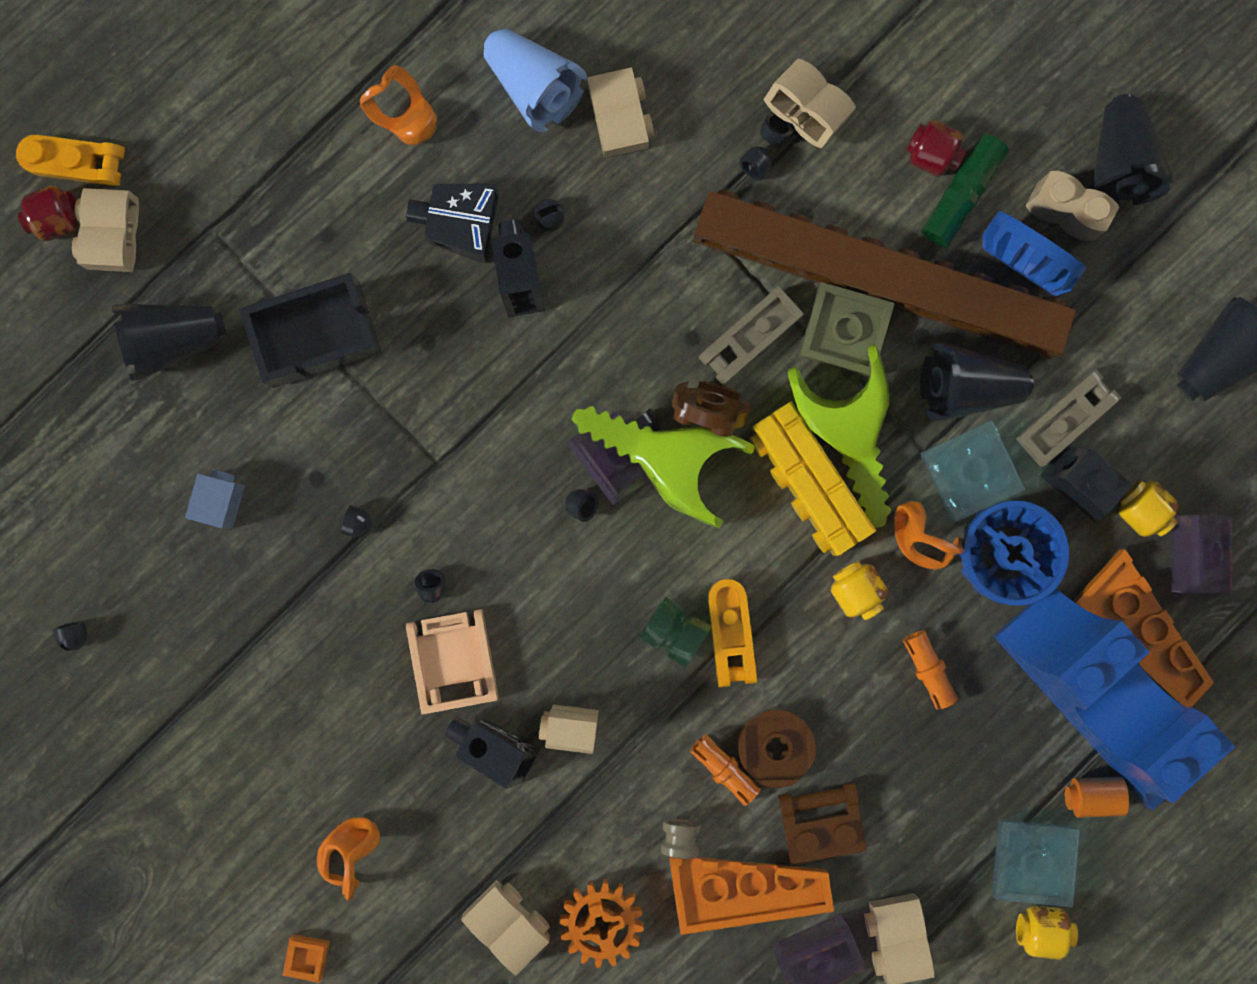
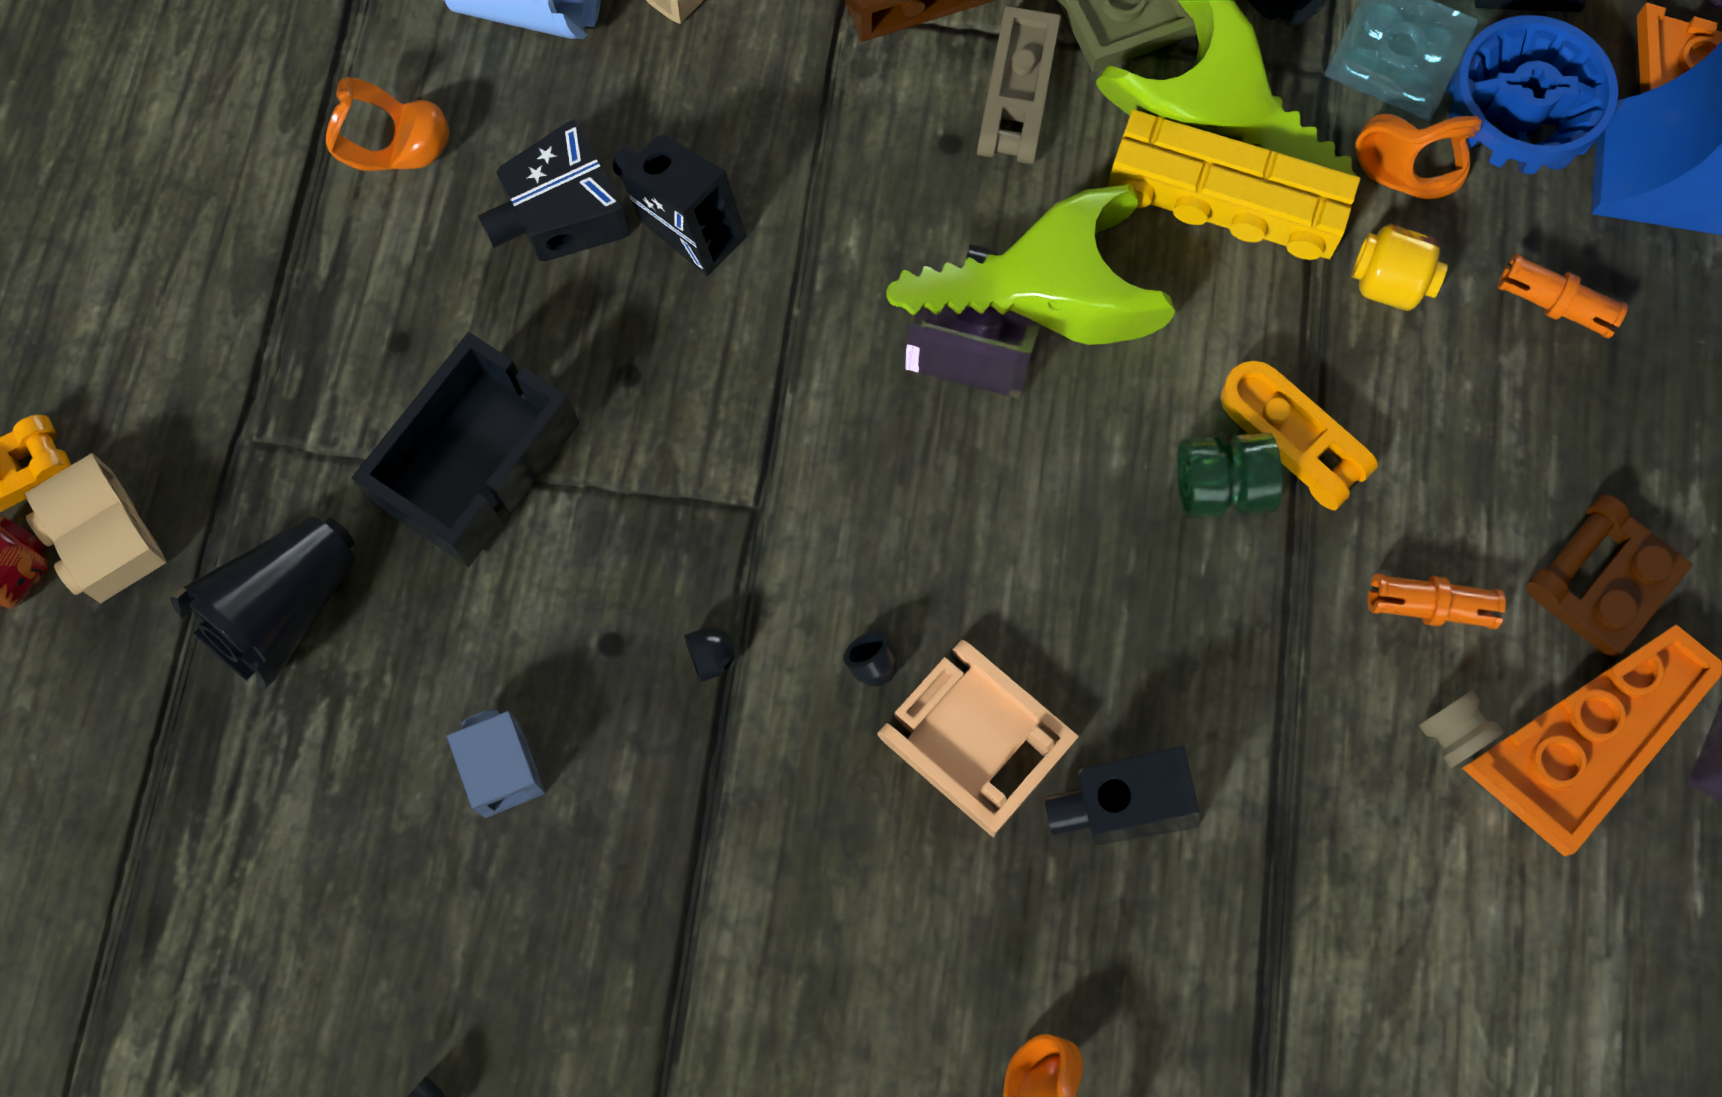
camera: 40 degrees left, 15 degrees down
tan brick [461,880,550,975] -> none
black hinge [534,199,565,231] -> none
tan brick [539,704,599,754] -> none
orange gear [559,879,644,968] -> none
black hinge [565,489,598,522] -> none
reddish brown plate [672,381,751,437] -> none
reddish brown plate [738,708,816,788] -> none

